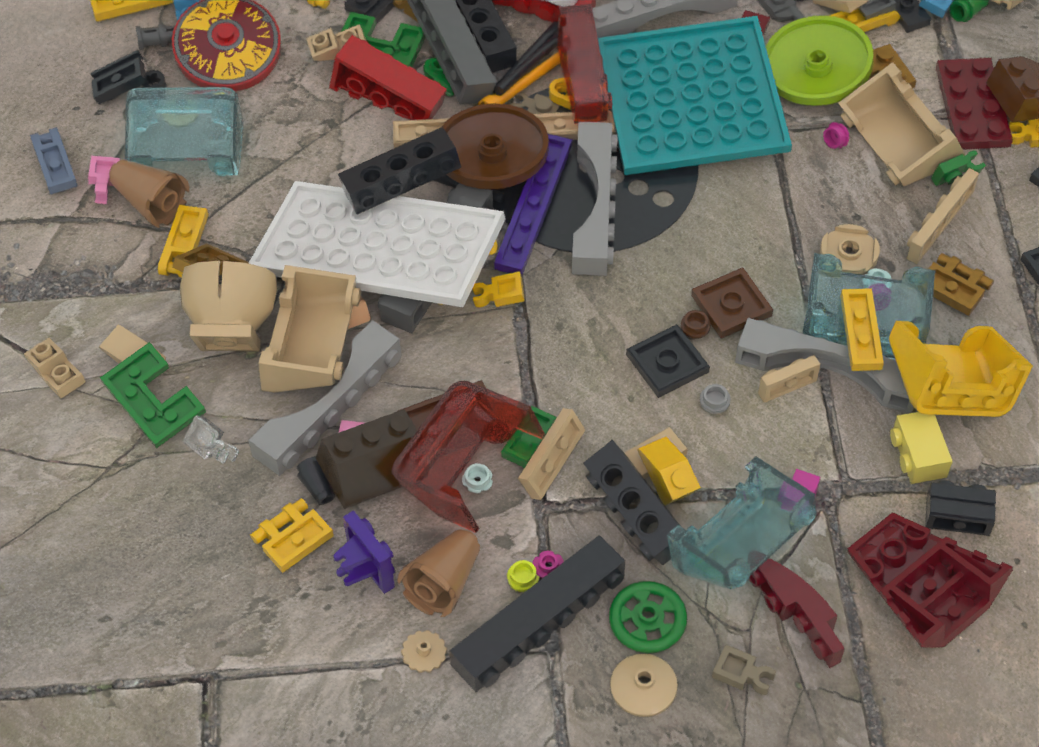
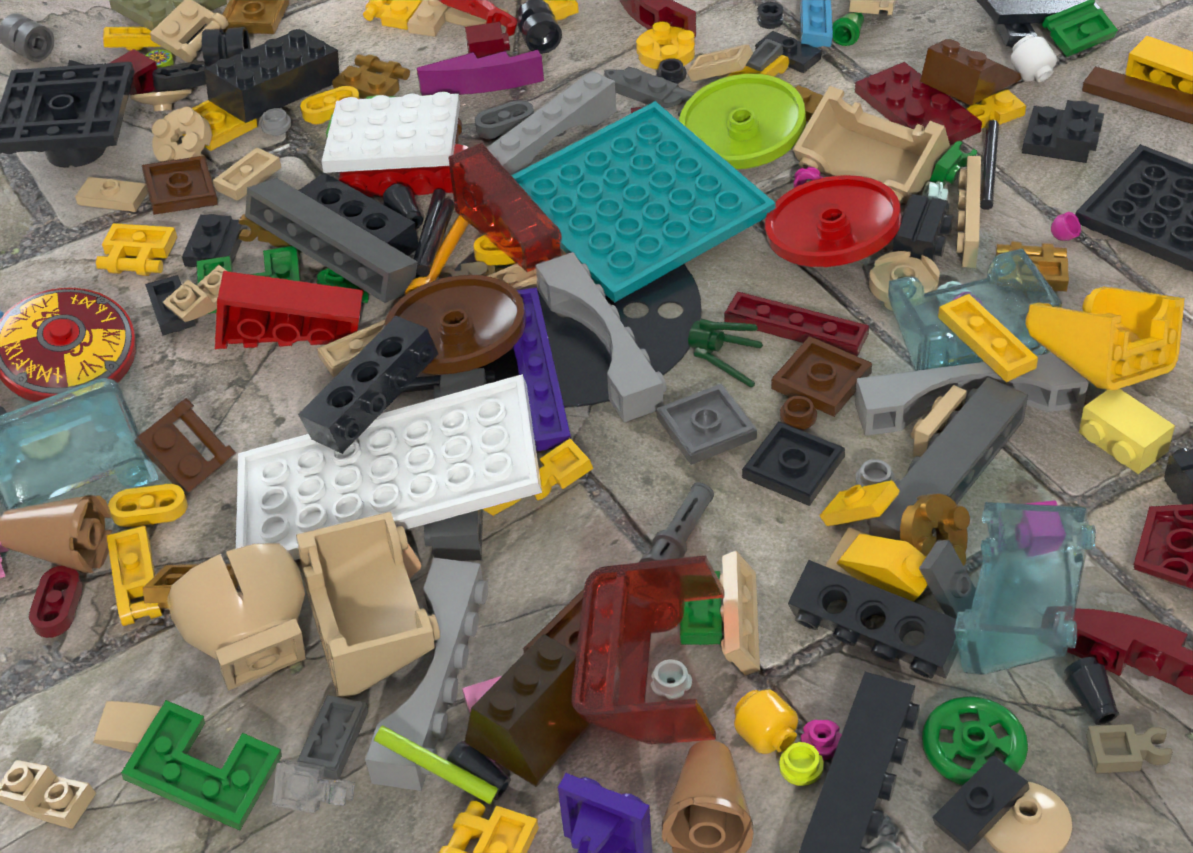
camera: 25 degrees left, 10 degrees down
none -> dark red plate [29,565,83,638]
none -> yellow plate [108,484,188,527]
none -> reddish brown plate [134,398,237,497]
none -> black plate [145,275,196,336]
none -> dark grey plate [296,695,368,780]
none -> lime bar [374,725,499,804]
none -> black cone [383,183,423,229]
none -> dark grey pin [638,482,714,584]
none -> flat silver plate [656,383,757,465]
none -> dark green plant [688,319,763,388]
none -> dark red tile [724,291,869,357]
none -> yellow head [734,689,798,754]
none -> red dish [765,175,902,267]
none -> yellow plate [819,480,900,526]
none -> dark grey brick [867,377,1028,541]
none -> black brick [892,194,954,262]
none -> pearl gold plate [900,494,970,566]
none -> dark grey plate [919,540,983,630]
none -> light aqua plate [922,181,948,200]
none -> black plate [932,755,1030,852]
none -> black bar [980,120,999,210]
none -> dark pink hinge [1051,212,1081,241]
none -> black cone [1064,657,1119,725]

